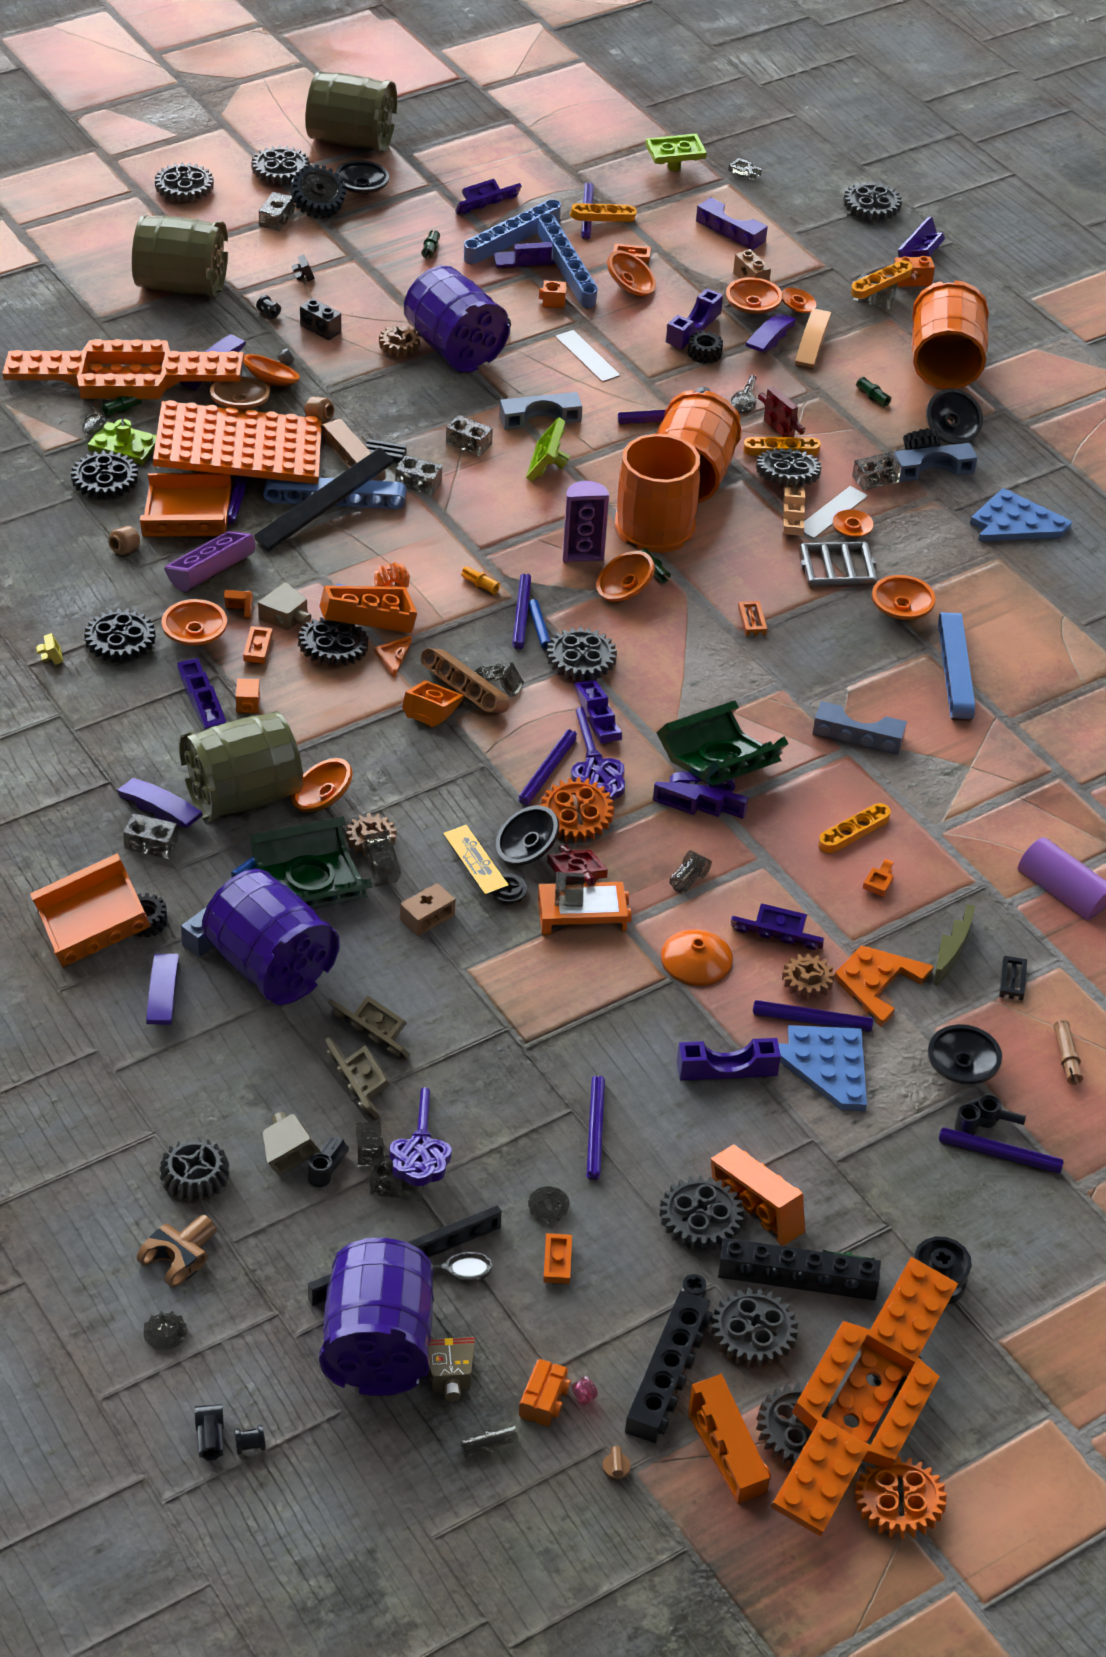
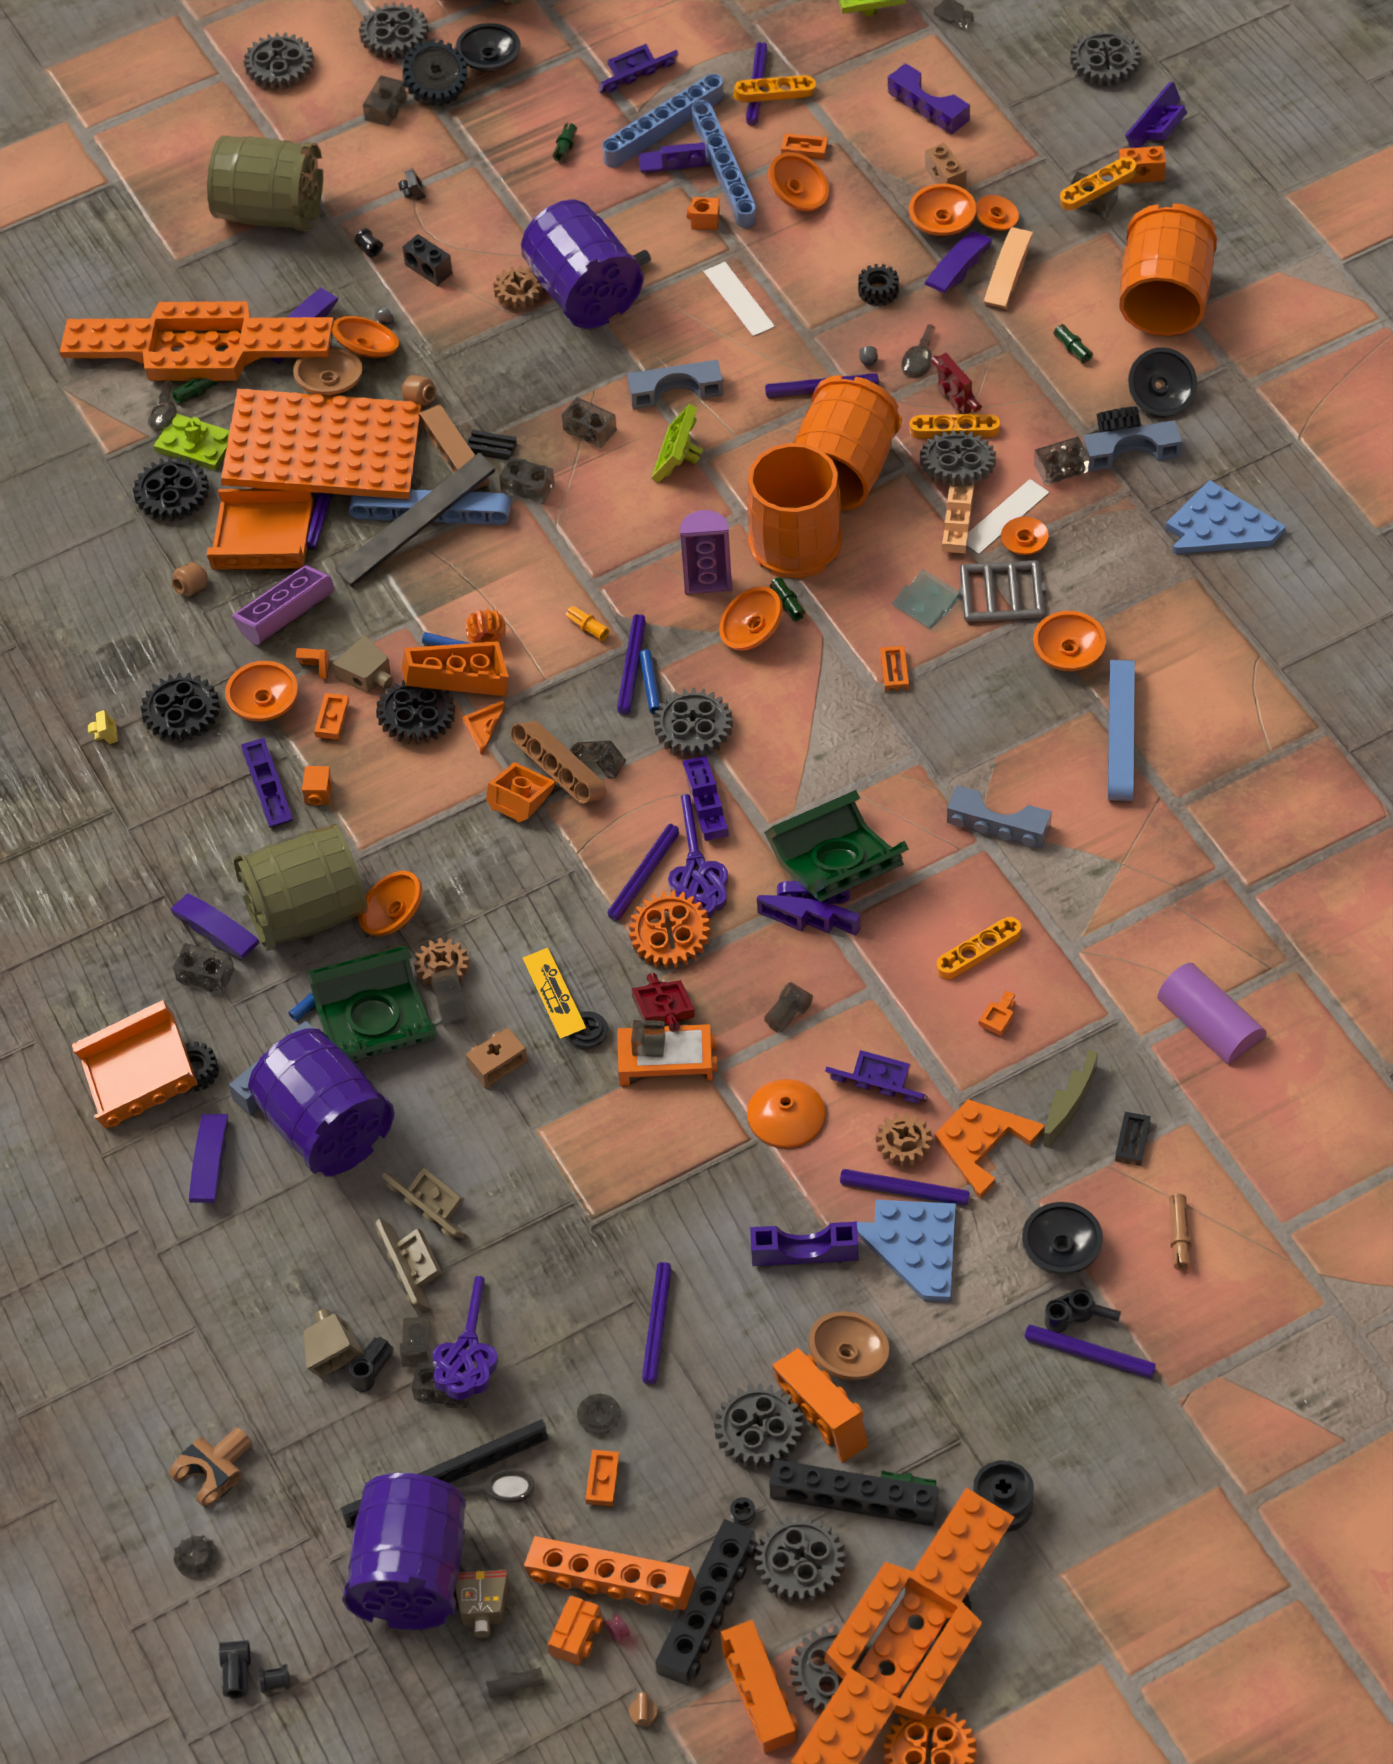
camera: 10 degrees right, 10 degrees up
dark grey gear [159,1137,230,1203] -> none
black dish [496,805,560,865] -> none
dark purple arch [666,288,723,349] -> none
none -> orange brick [524,1536,696,1610]
none -> medium nougat dish [808,1311,889,1380]
none -> clear light blue slope [892,568,961,629]

